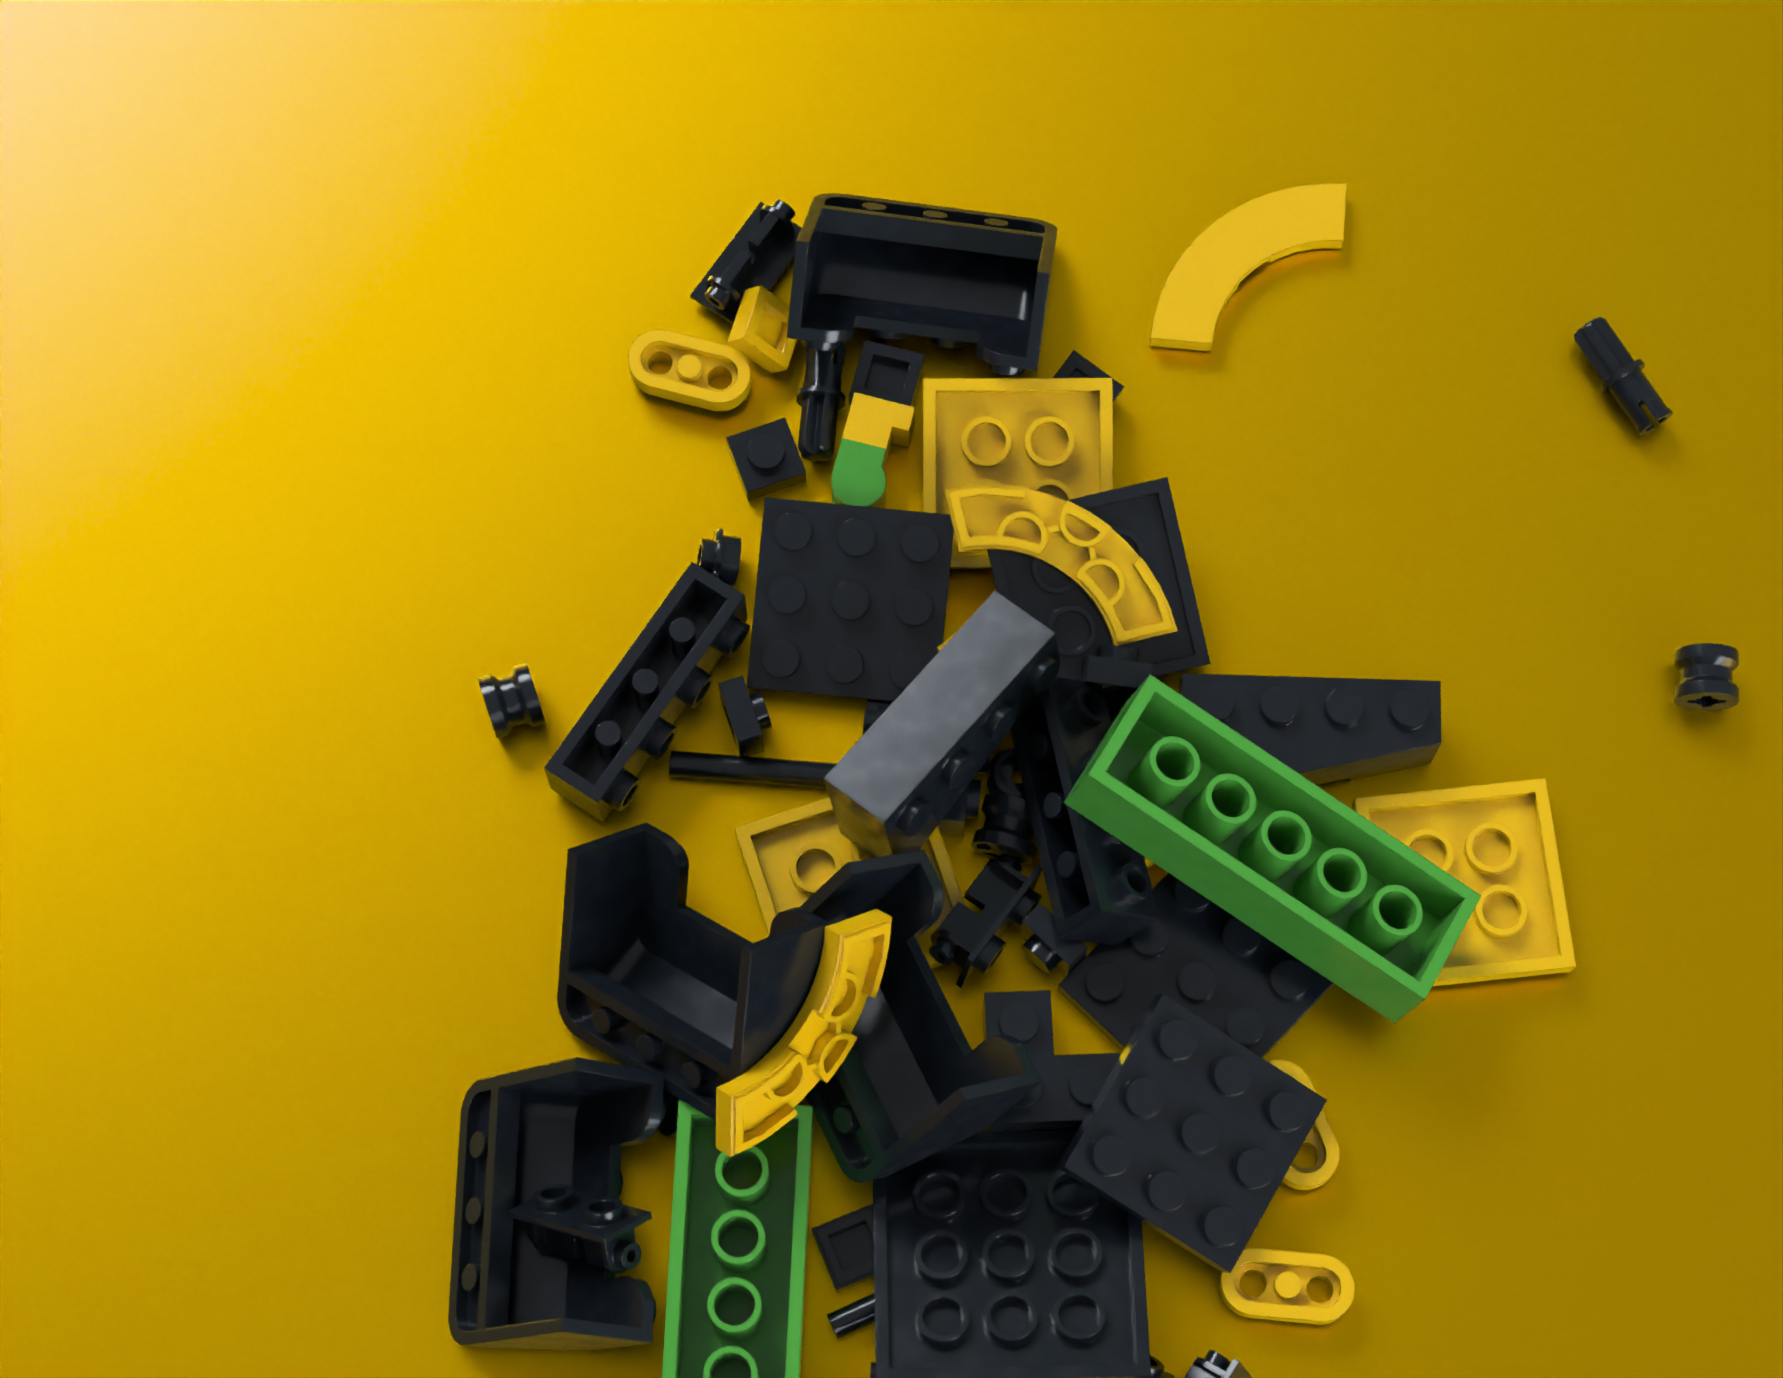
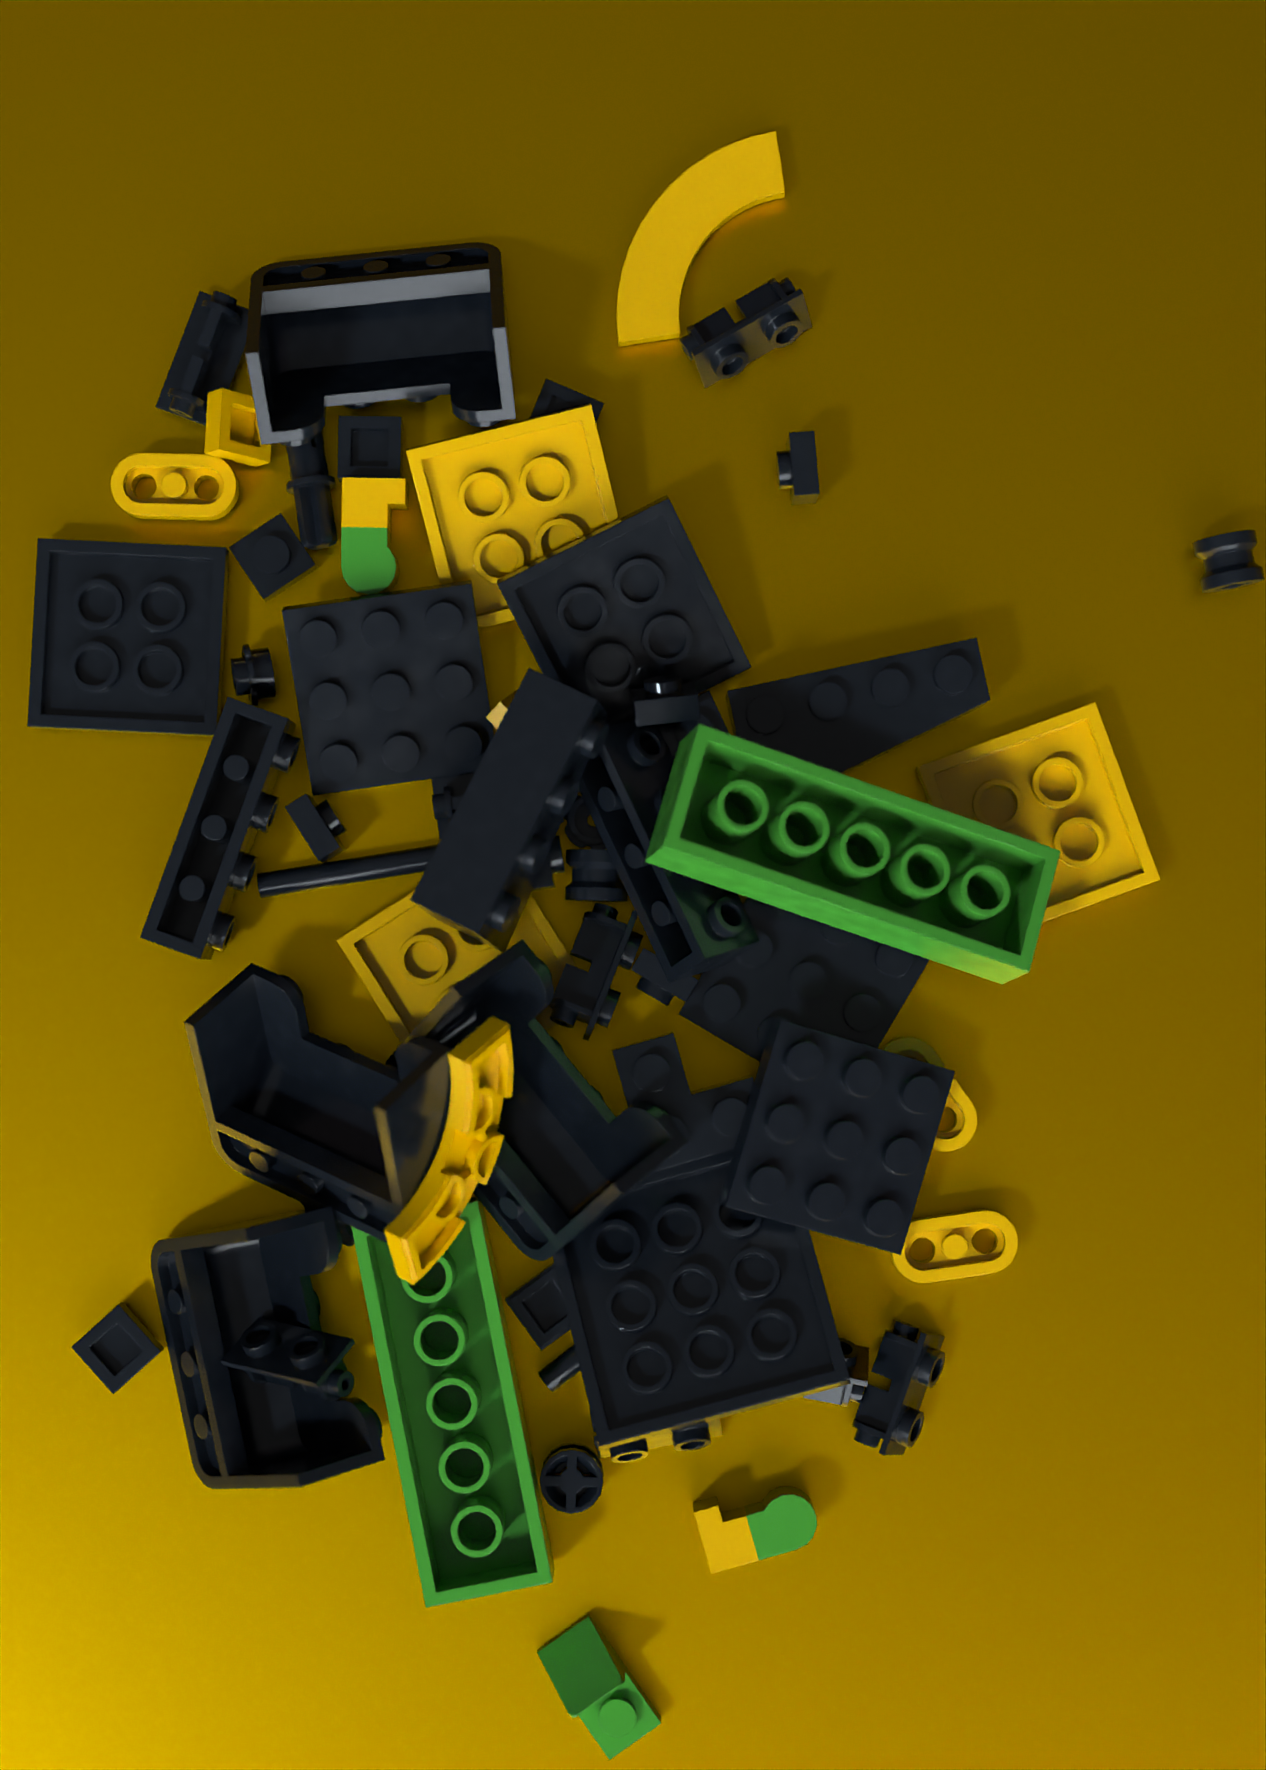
camera: 10 degrees left, 15 degrees up
black wheel [478,662,546,738] -> none
yellow tile [944,484,1178,646] -> none
black axle [1574,317,1673,436] -> none
none -> black plate [27,538,229,737]
none -> black plate [72,1302,164,1394]
none -> black hinge [679,277,812,389]
none -> black plate [776,431,820,505]

